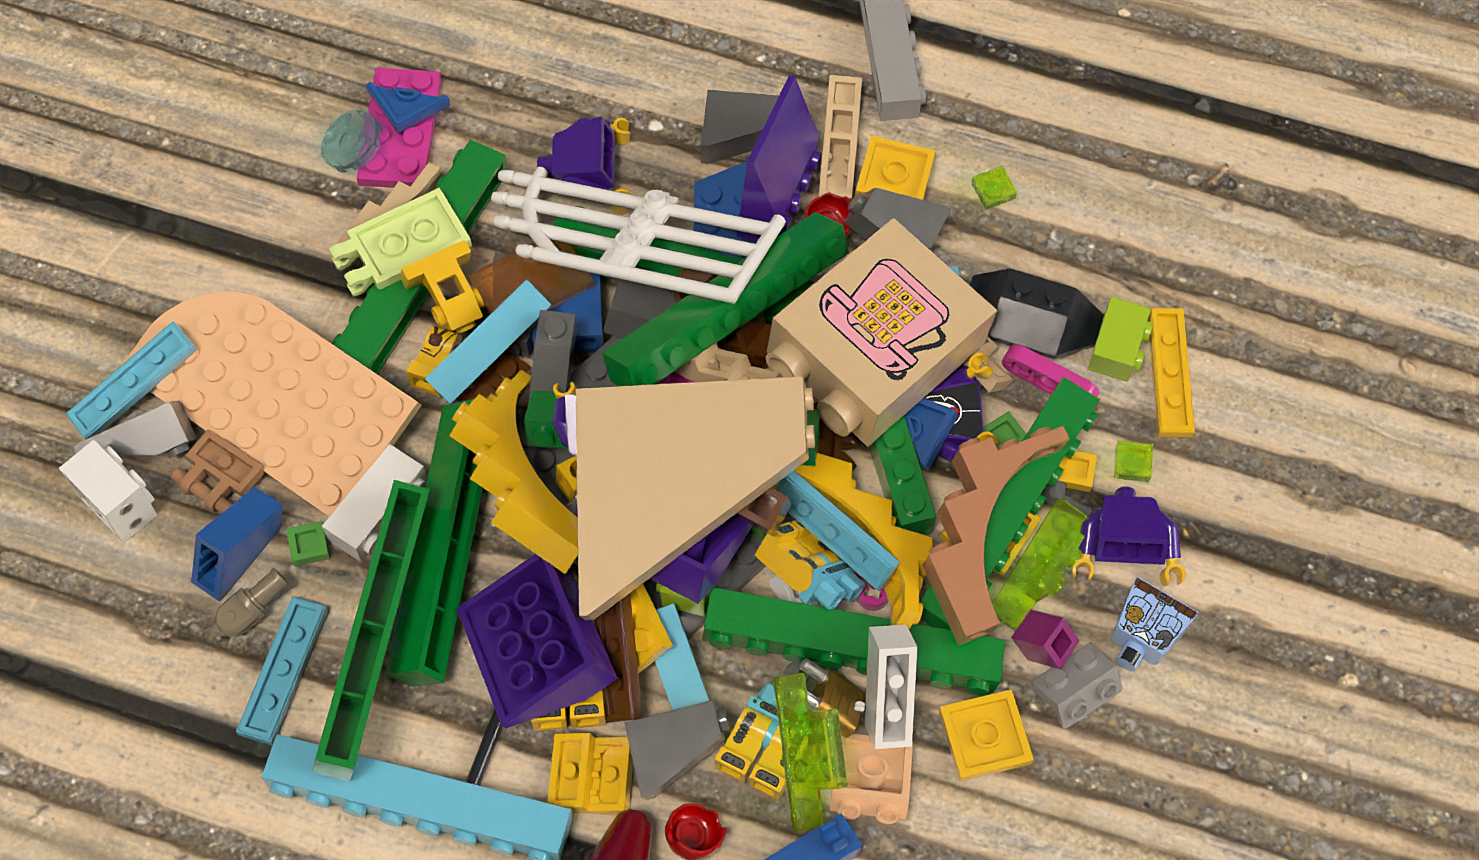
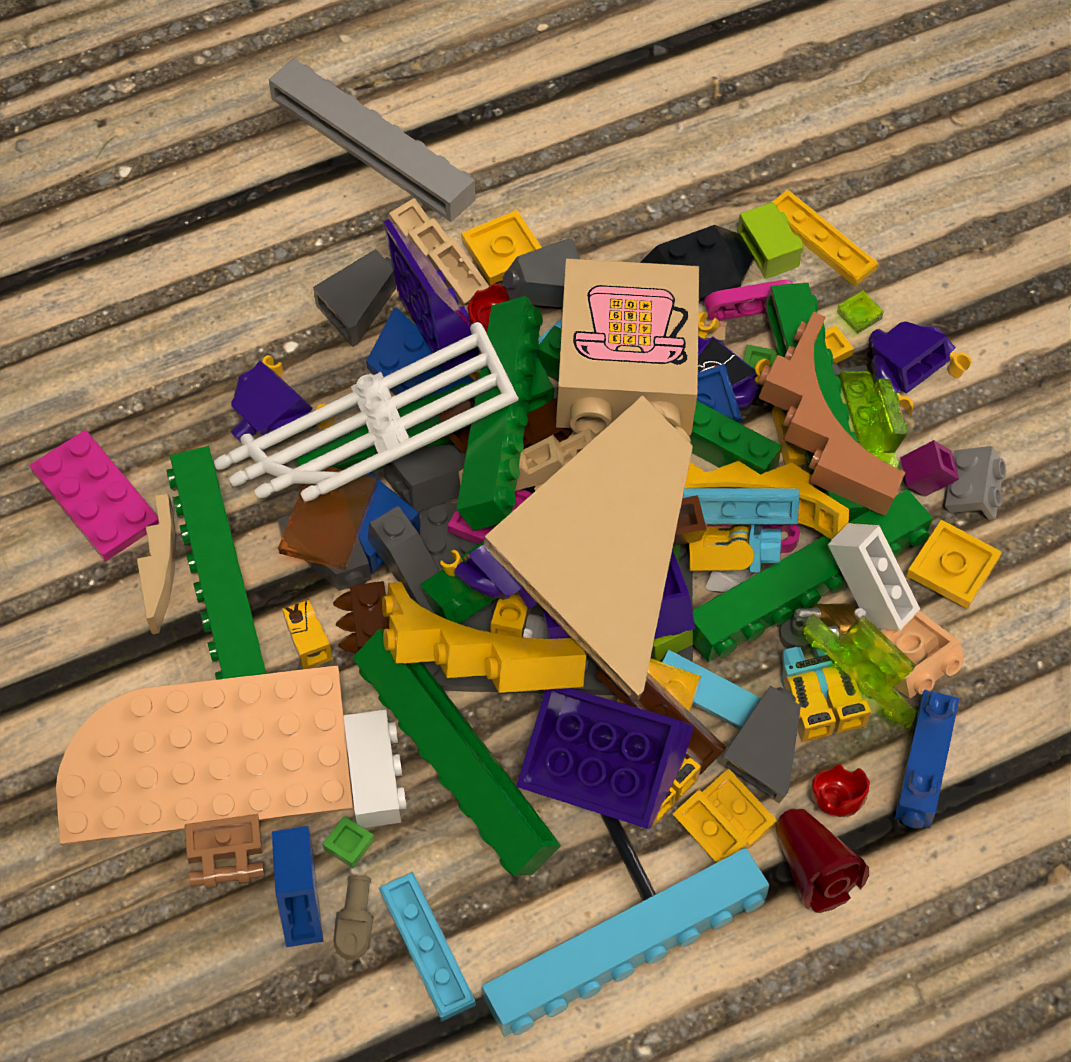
camera: 40 degrees left, 5 degrees down
white piece [59,440,157,543] -> none
medium azure tile [66,321,198,440] -> none
slope [72,400,197,458] -> none
green brick [312,480,430,782] -> none
clear light blue tile [321,109,382,173] -> none
yellowish green tile [329,188,472,297] -> none
blue tile [365,82,451,134] -> none
yellow tile [400,240,484,333] -> none
medium azure tile [425,279,551,404] -> none
clear neon green plate [971,166,1017,210] -> none
torso [1111,576,1199,671] -> none

